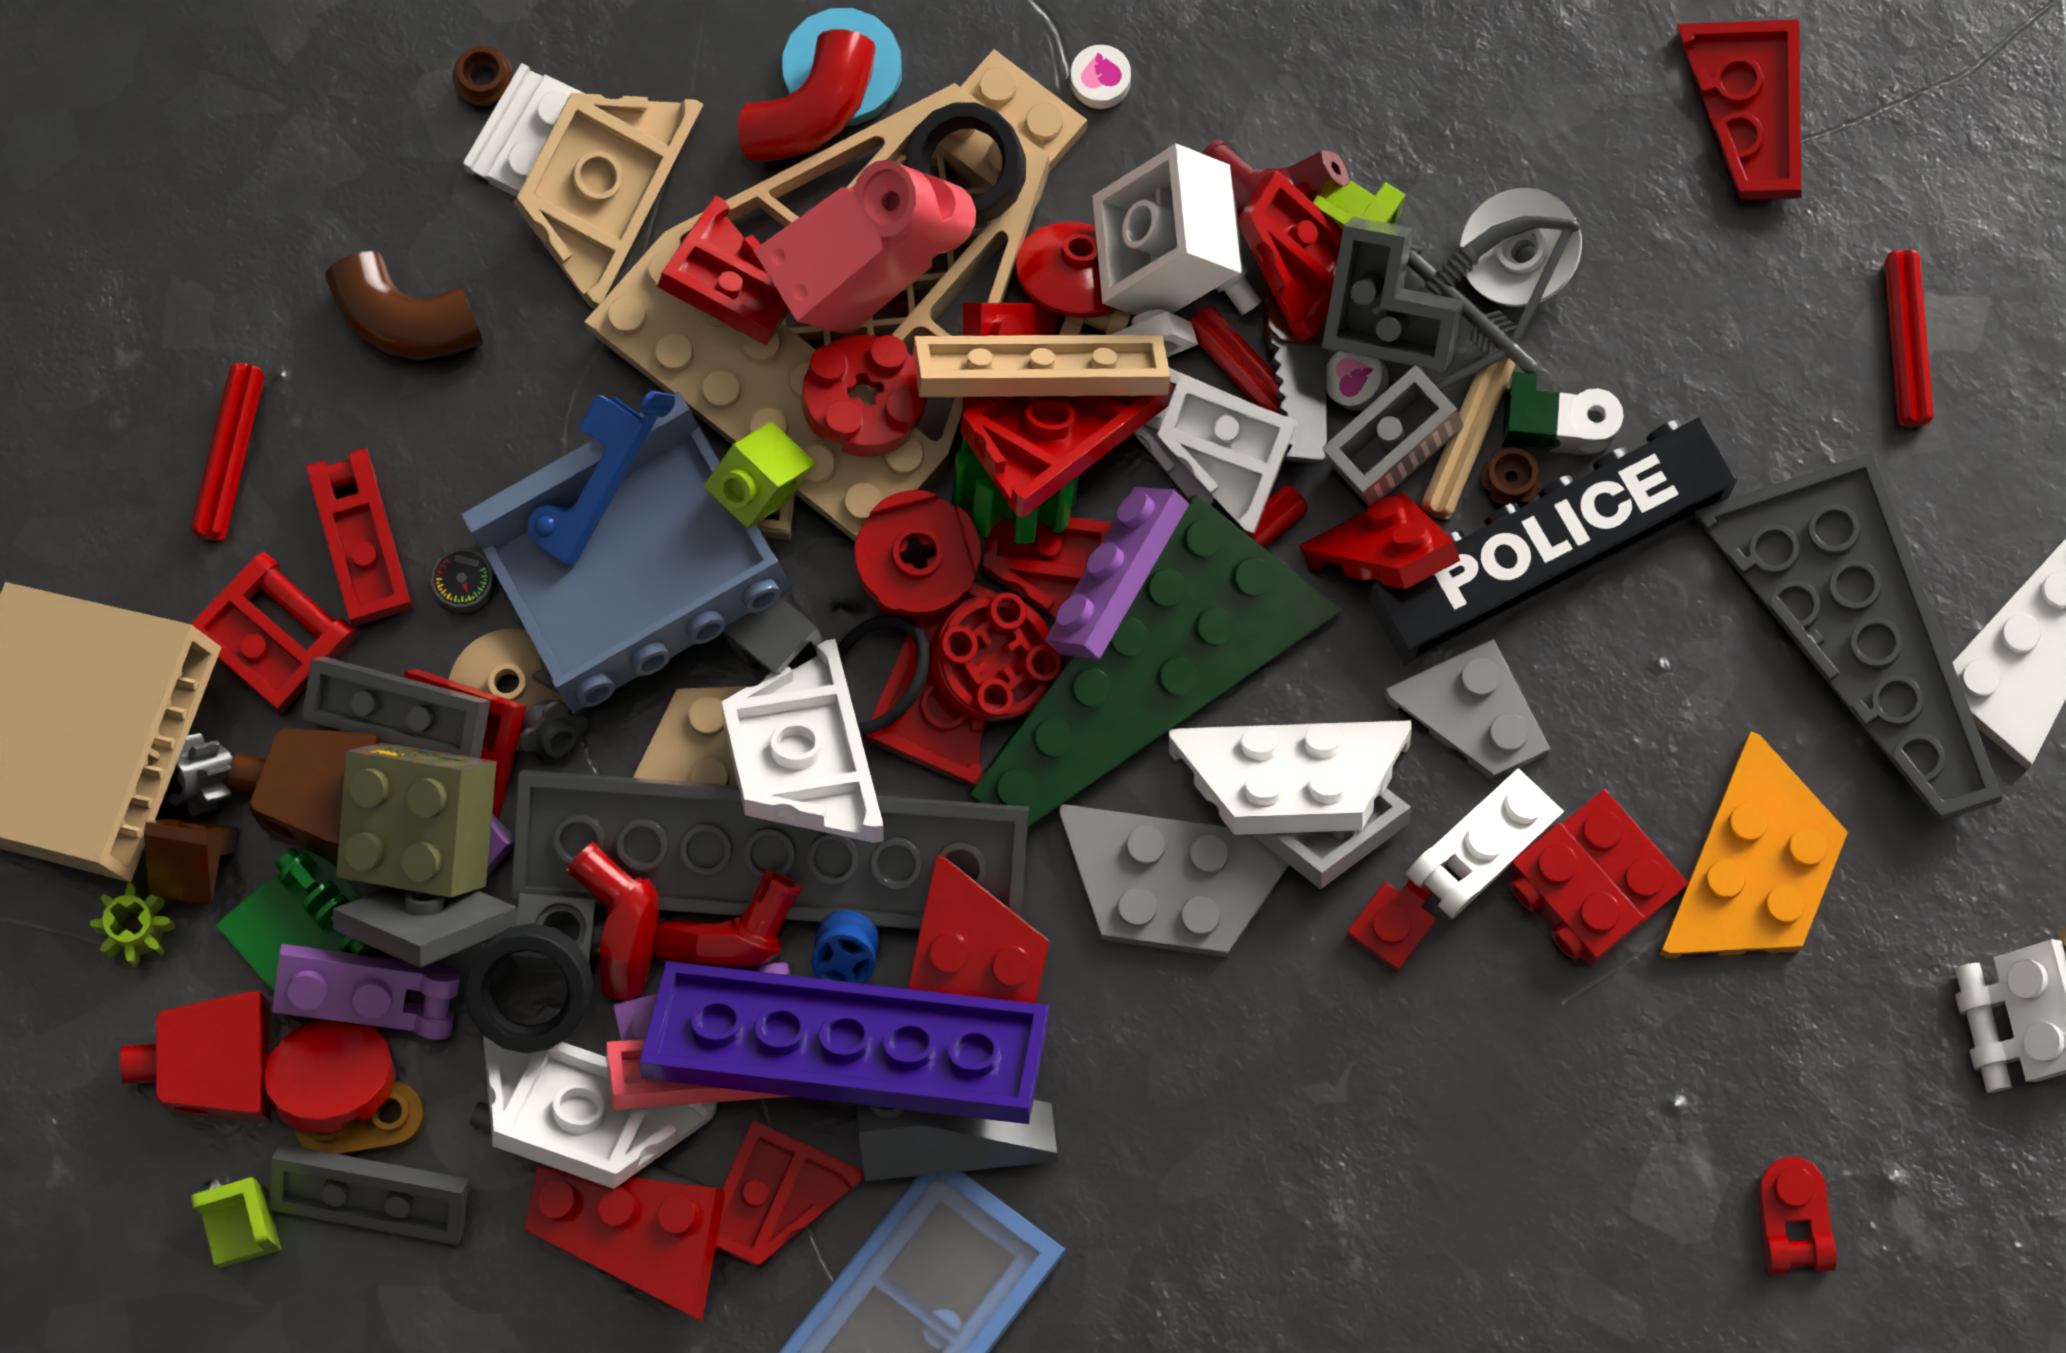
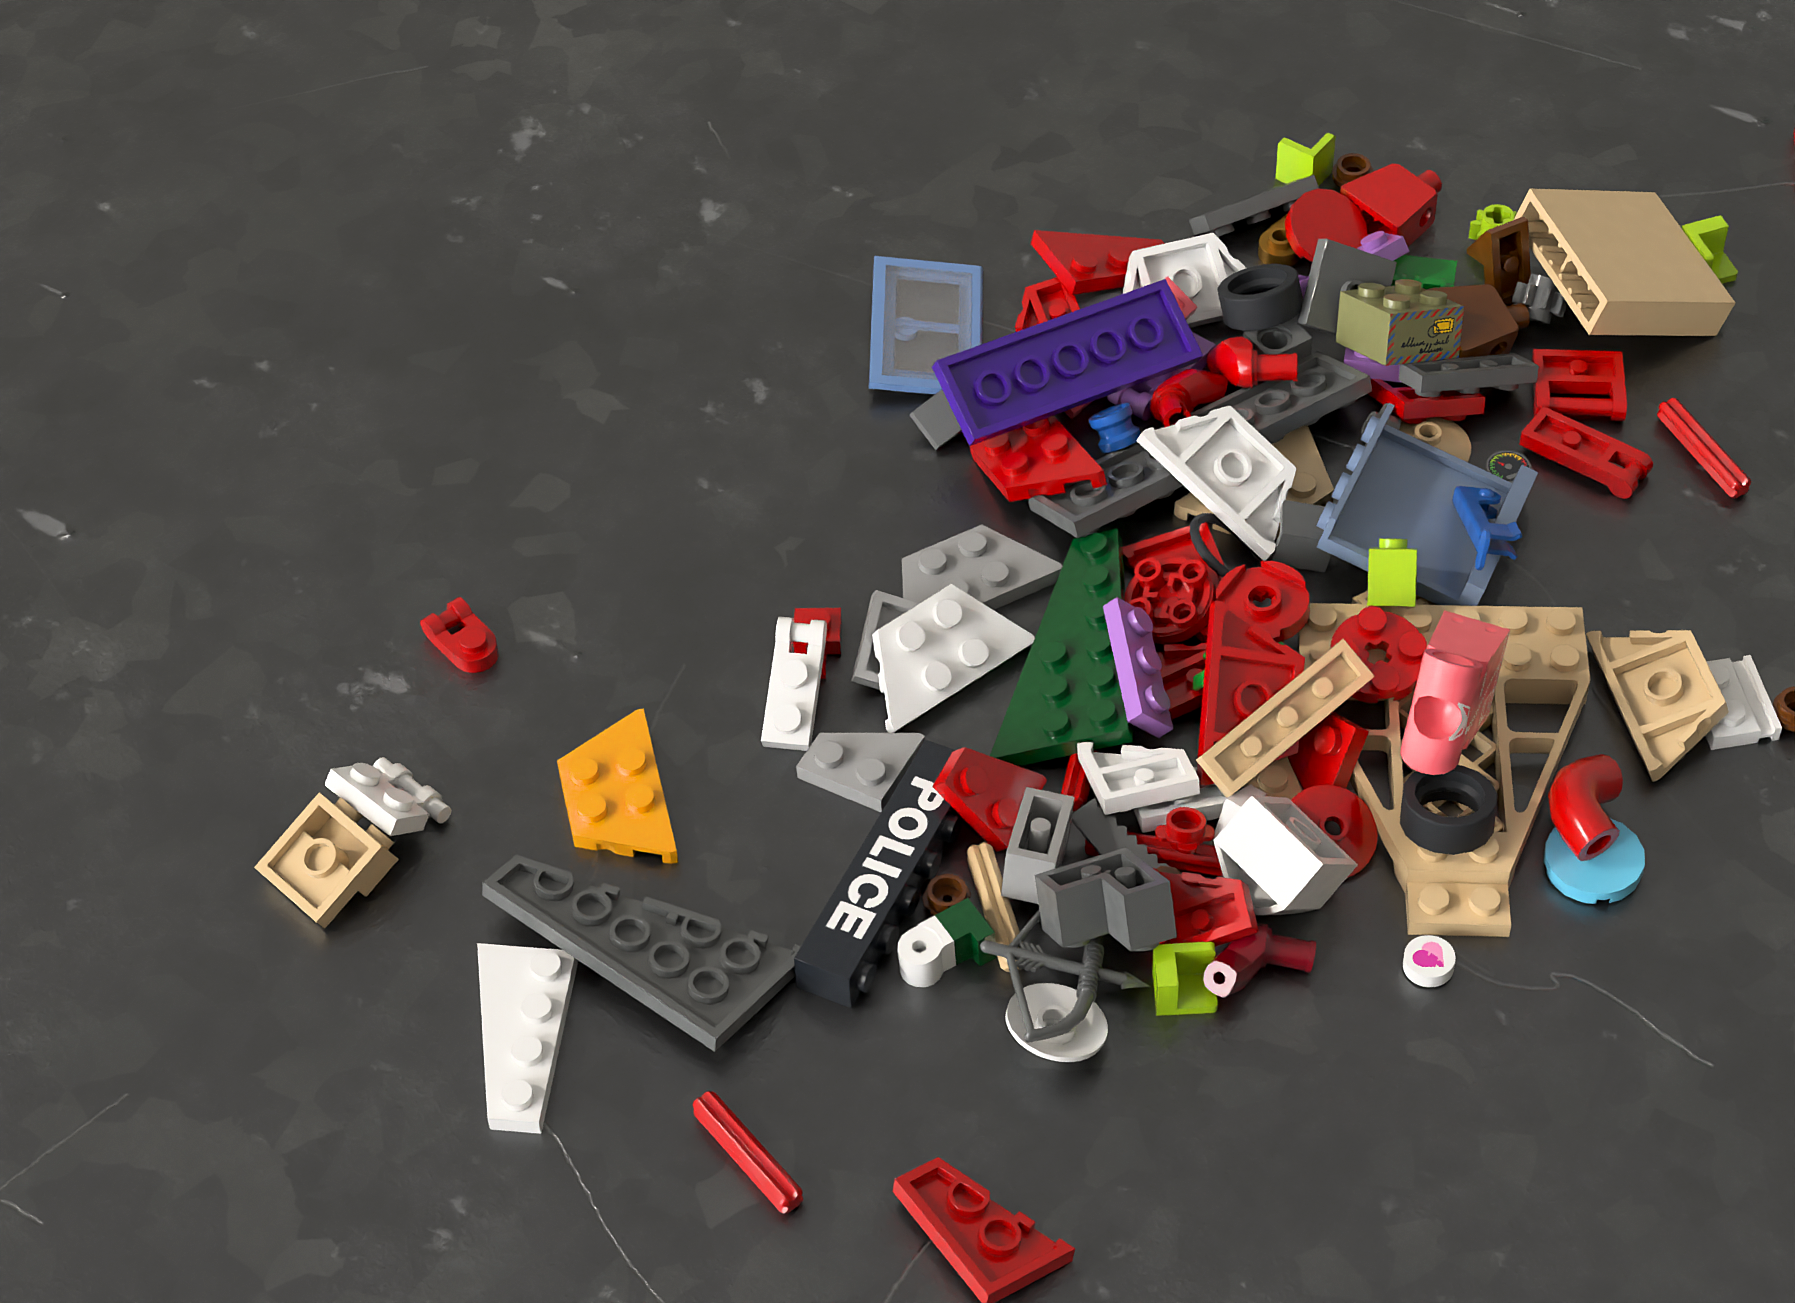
camera: 145 degrees right, 25 degrees down
reddish brown cylinder [325,251,483,361] -> none
red wing [657,195,790,346] -> none
red plate [1507,788,1689,968] -> none
none -> red plate [1155,807,1215,854]
none -> reddish brown plate [1332,153,1374,188]

